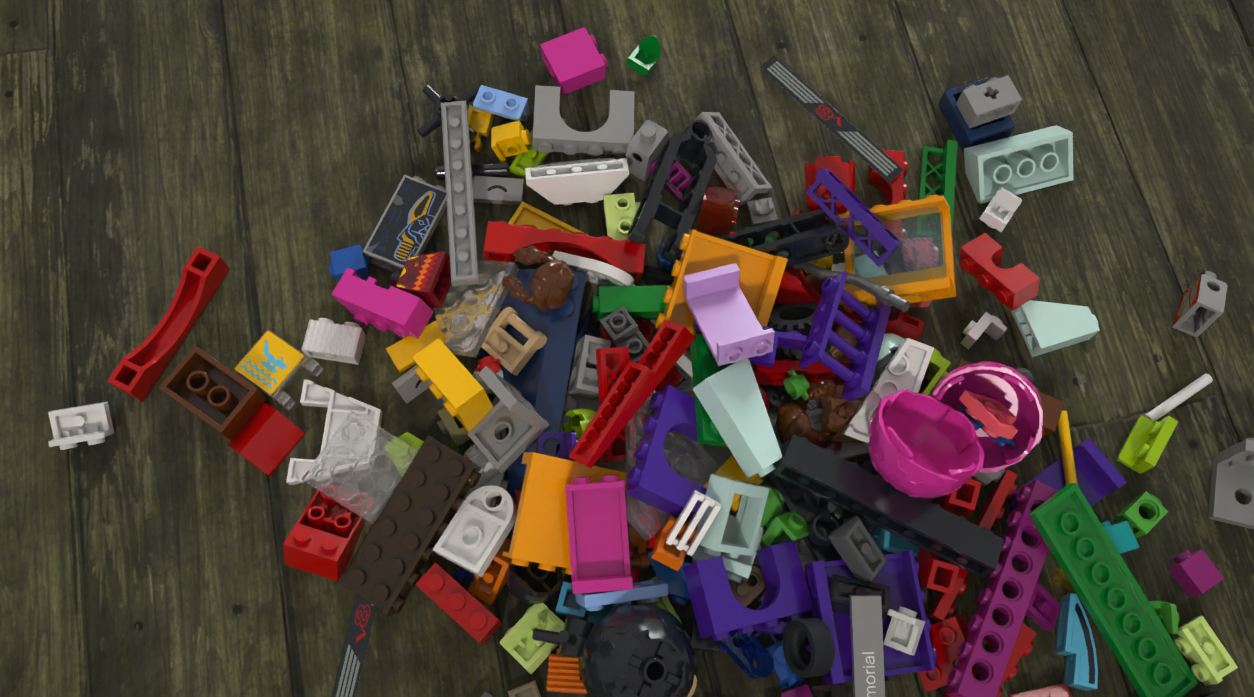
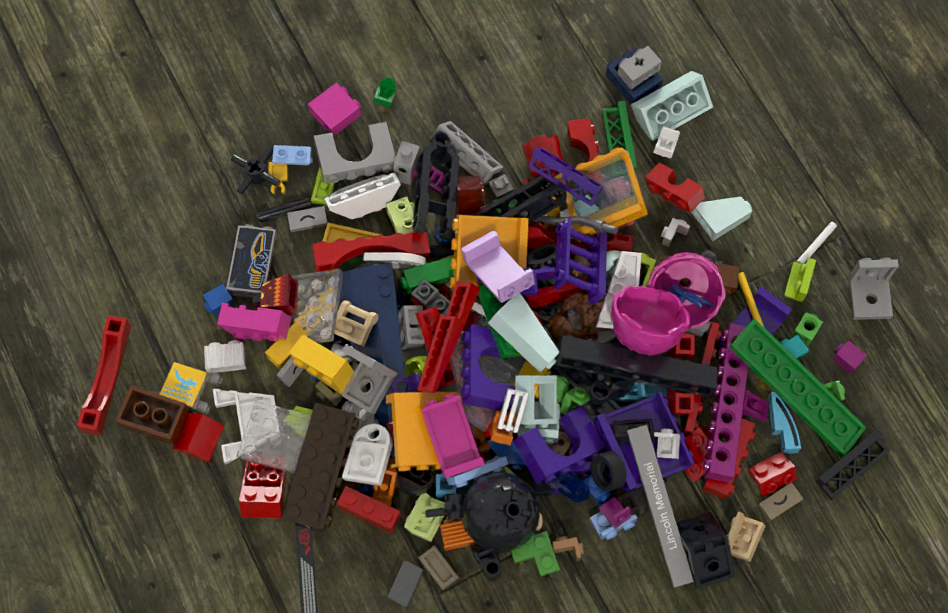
camera: 15 degrees left, 0 degrees up
white bracket [48,401,114,450] -> none
light grey tile [441,100,480,287] -> none
red plate [475,355,502,373] -> none
yellow brick [491,121,532,162] -> none
reddish brown hair [502,245,574,312] -> none
black sticker [760,56,904,183] -> none
bright green plate [784,369,809,400] -> none
dark grey slope [828,516,887,581] -> none
coral plate [959,390,1018,439] -> none
yellowish green bracket [1170,615,1238,685] -> none
light grey torso [1172,271,1228,338] -> none

